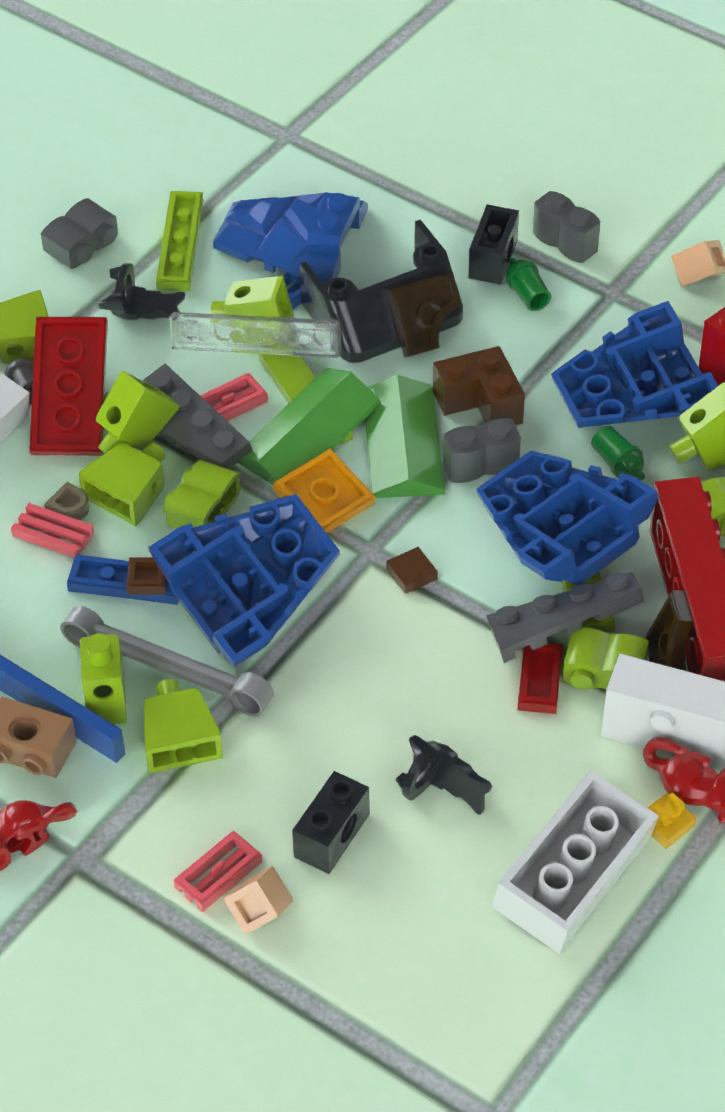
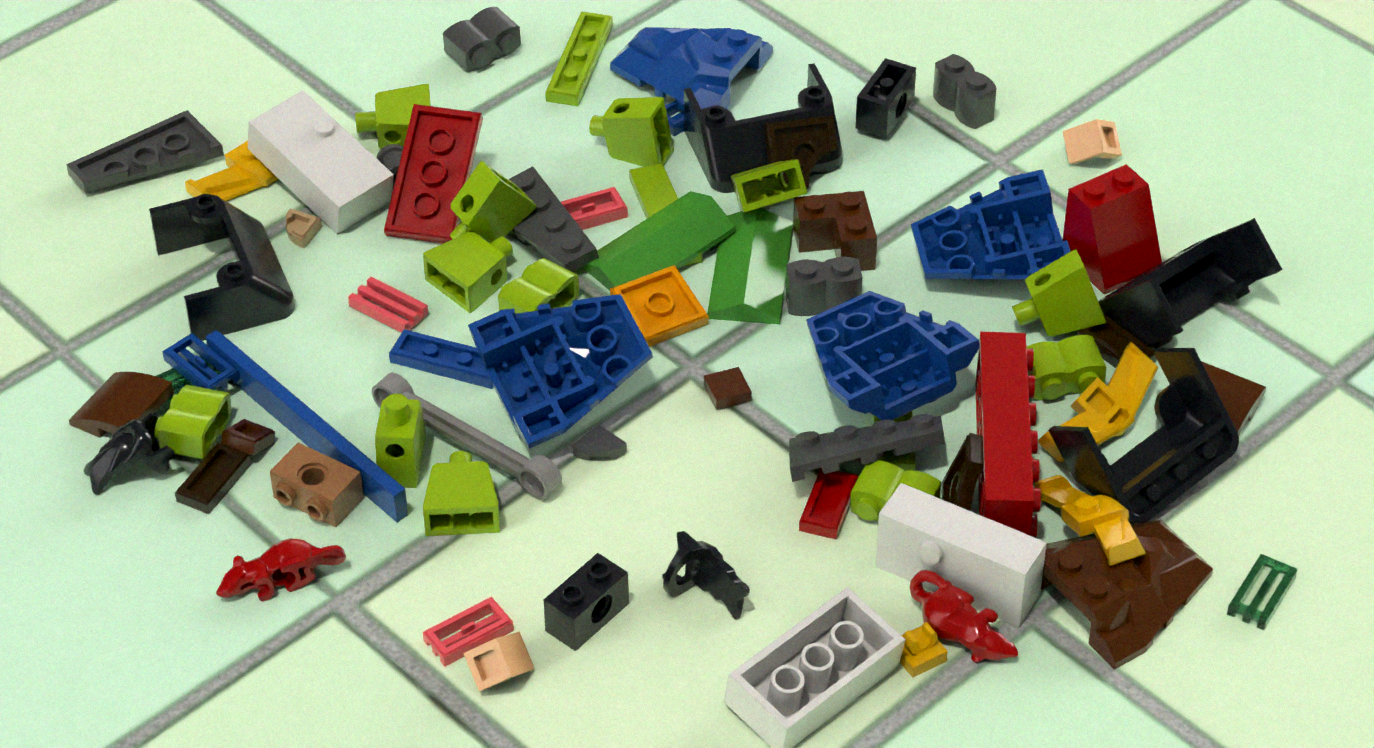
camera: 10 degrees right, 5 degrees down
dark tan tile [44,482,89,520] -> none
black hair [98,263,186,320] -> none
reddish brown tile [126,557,166,595] -> none
clear plate [169,312,342,358] -> none
green piece [506,258,551,311] -> none
green piece [591,426,646,481] -> none
none -> dark grey tile [572,425,627,460]
none -> lime torso [731,159,808,213]

